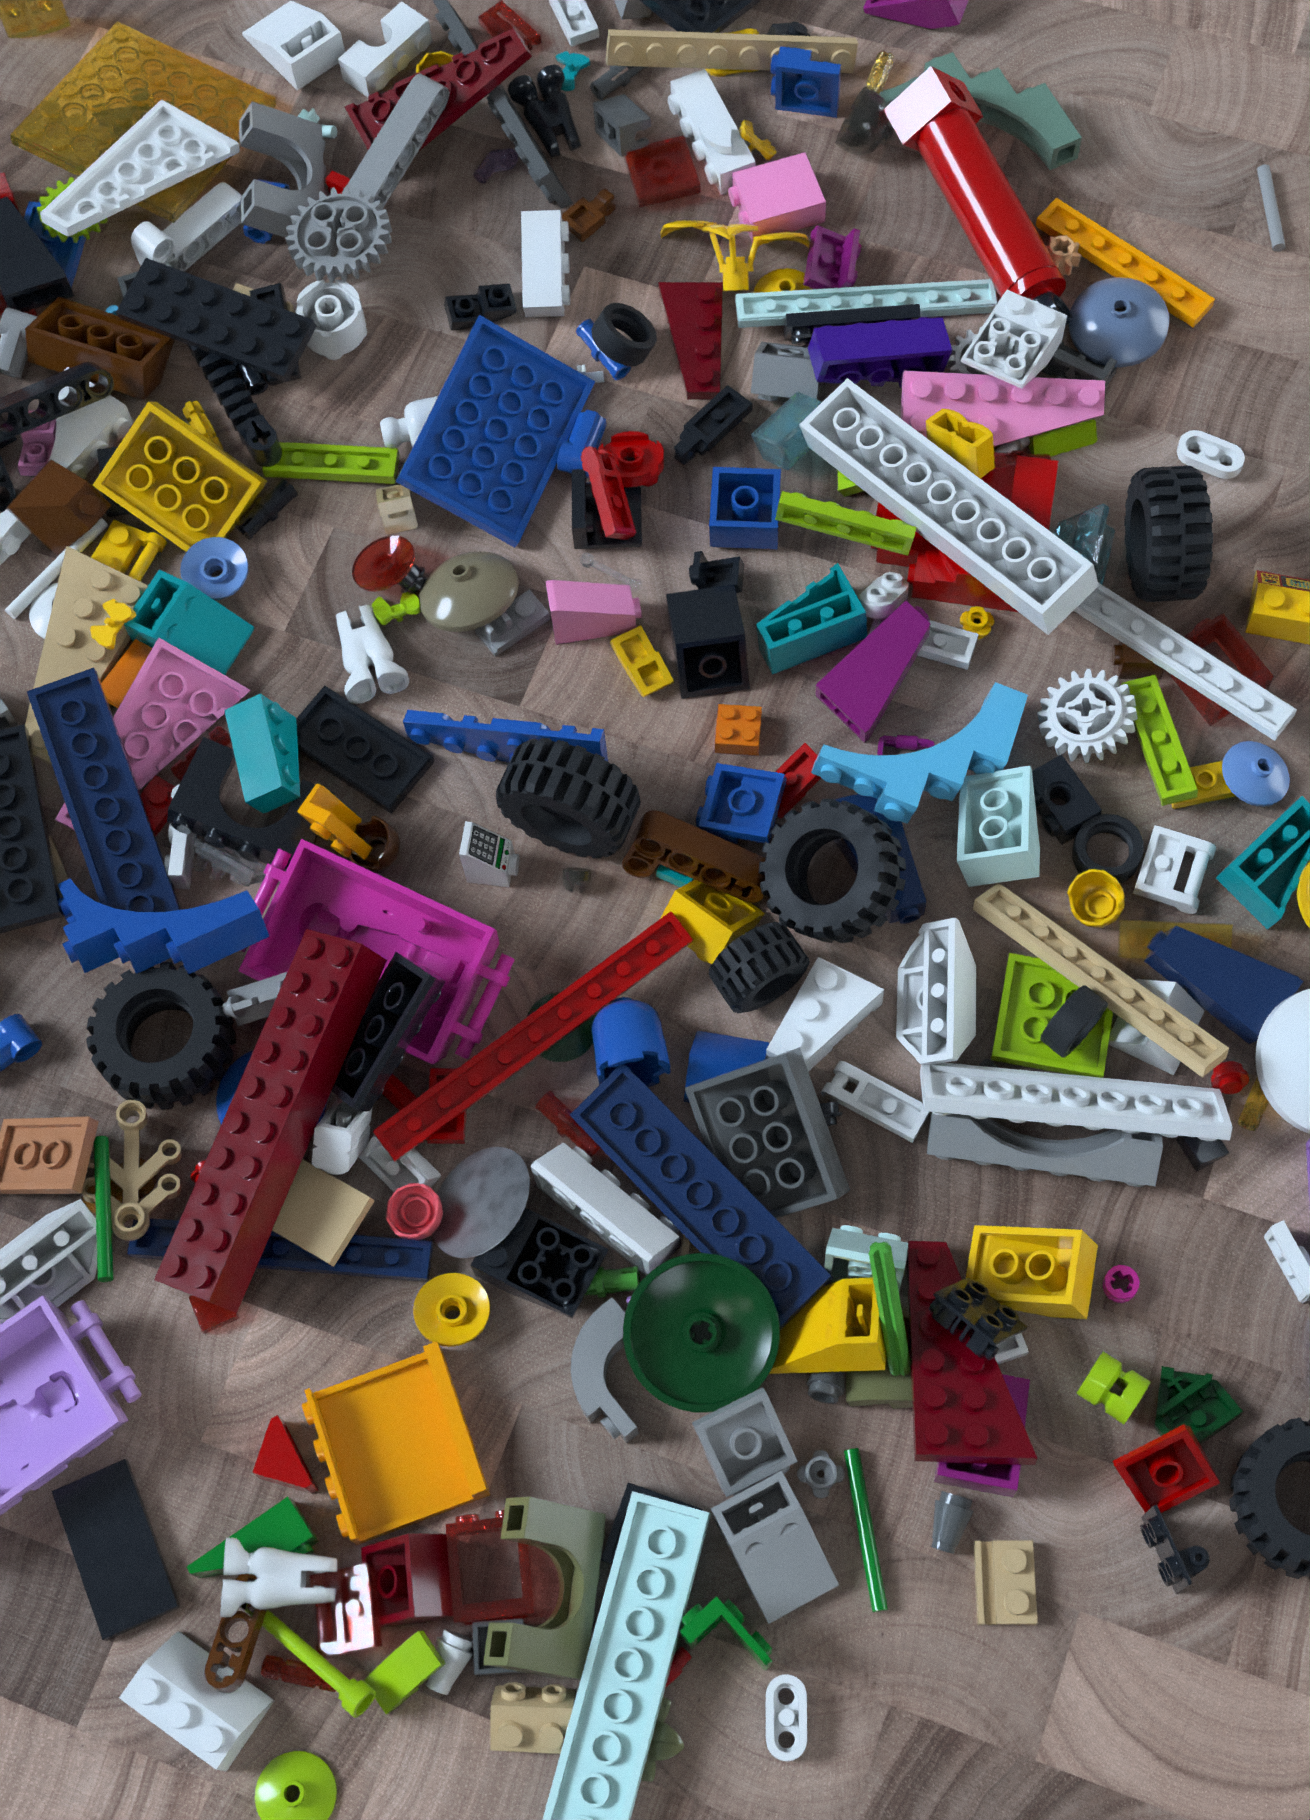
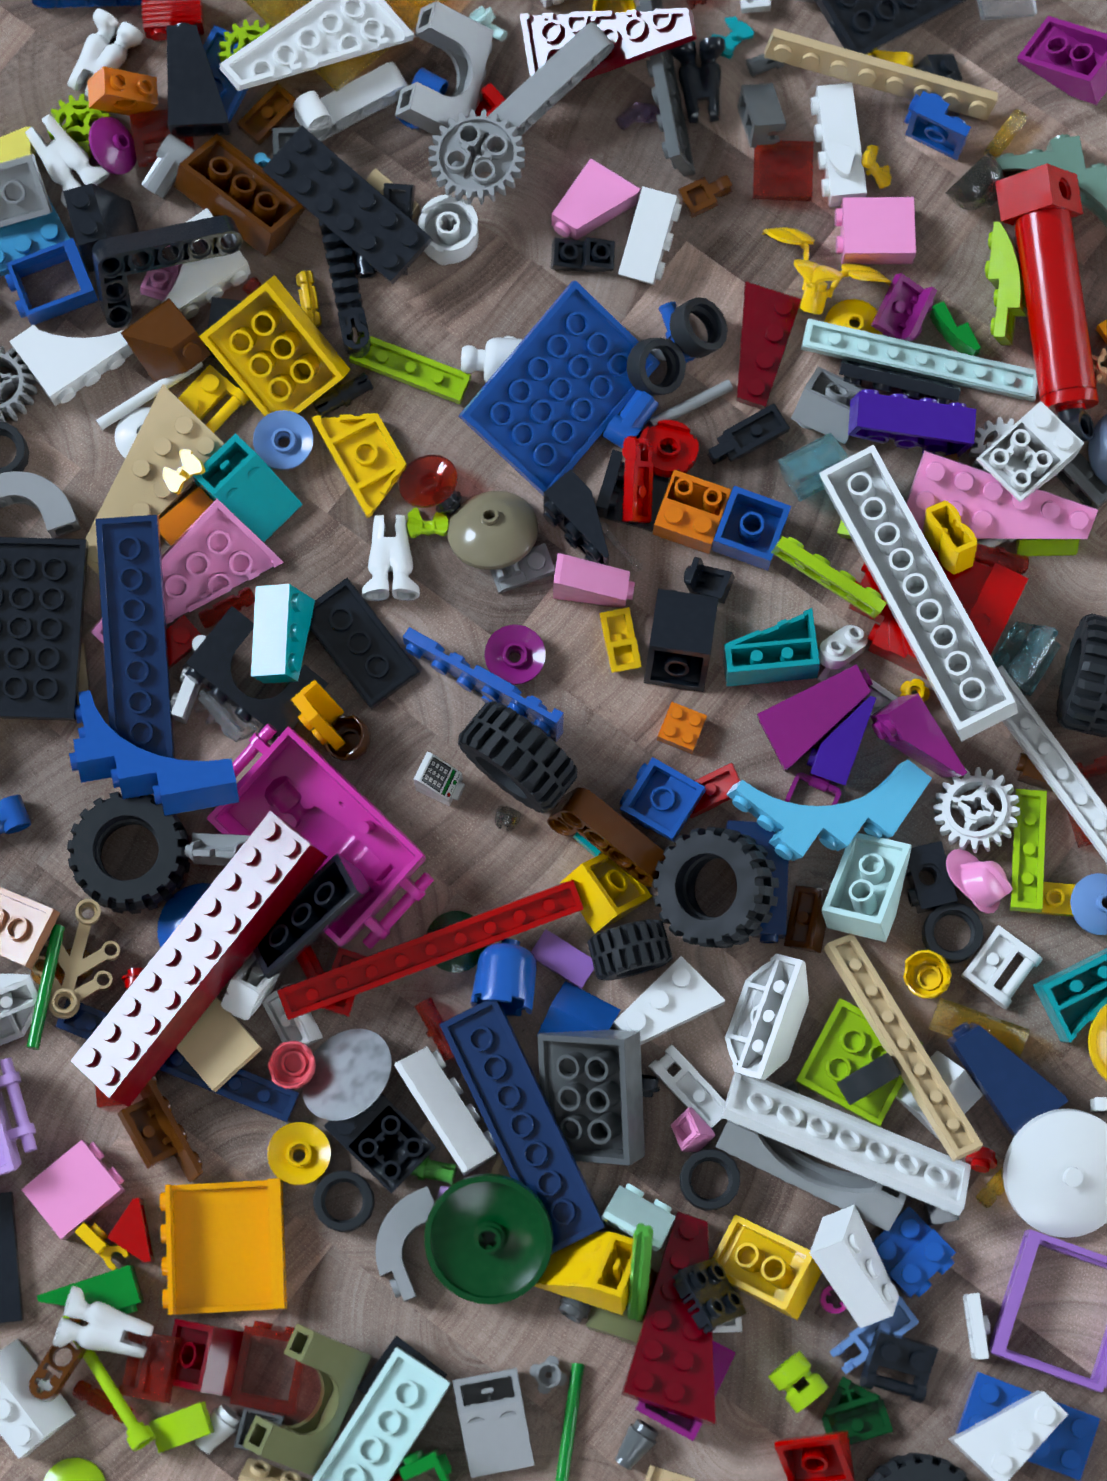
camera: 10 degrees right, 10 degrees up
tan slope [376,484,418,535] -> none
light grey plate [692,1387,798,1497] -> none
none -> bright pink brick [21,1140,126,1240]
none -> yellow plate [75,1222,130,1270]
none -> reddish brown bracket [117,1075,203,1182]
none -> reddish brown plate [237,83,296,146]
none -> yellow wing [312,413,407,519]
none -> black tyre [313,1170,375,1232]
none -> magenta dish [484,625,546,685]
none -> medium lavender tile [531,929,594,989]
none -> black slope [543,469,609,566]
none -> bright pink slope [551,158,640,240]
none -> black tyre [627,338,686,396]
none -> light grey bar [649,380,733,427]
none -> orange slope [653,470,732,554]
none -> bright pink slope [671,1107,715,1152]
none -> black tyre [679,1149,740,1211]
none -> reddish brown slope [784,885,828,953]
none -> dark purple slope [806,696,876,786]
none -> white wedge [810,1204,899,1328]
none -> medium blue hinge [829,1296,919,1374]
none -> black plate [860,1329,938,1403]
none -> magenta slope [870,694,967,778]
none -> blue plate [872,1206,956,1298]
none -> green slope [929,301,981,356]
none -> bright pink piece [946,849,1012,914]
none -> lime slope [985,221,1027,345]

